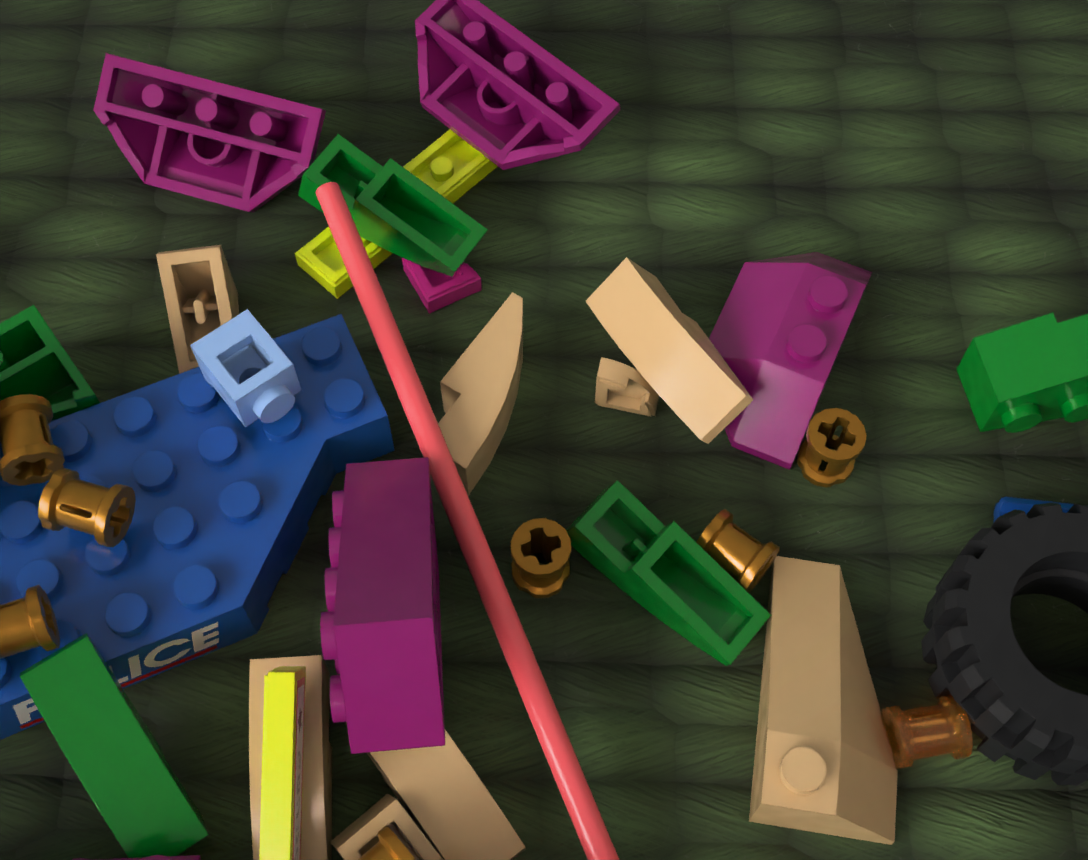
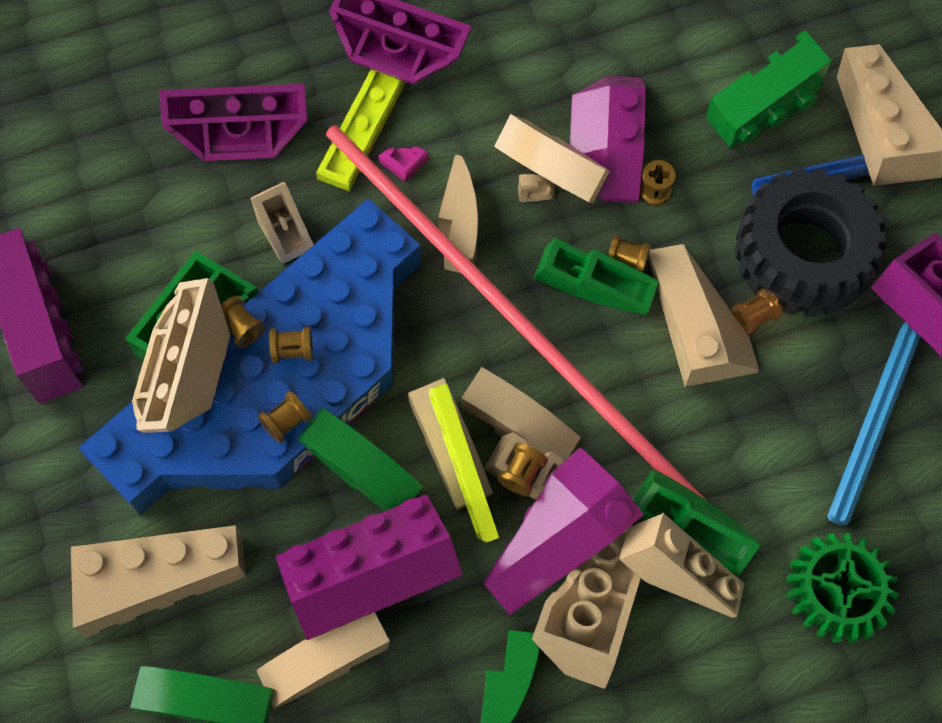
camera: 20 degrees left, 5 degrees up
light blue brick [190,309,301,427] -> none
green slope [298,134,488,277] -> none
magenta brick [320,457,445,754] -> none
pearl gold bush [511,518,571,598] -> none

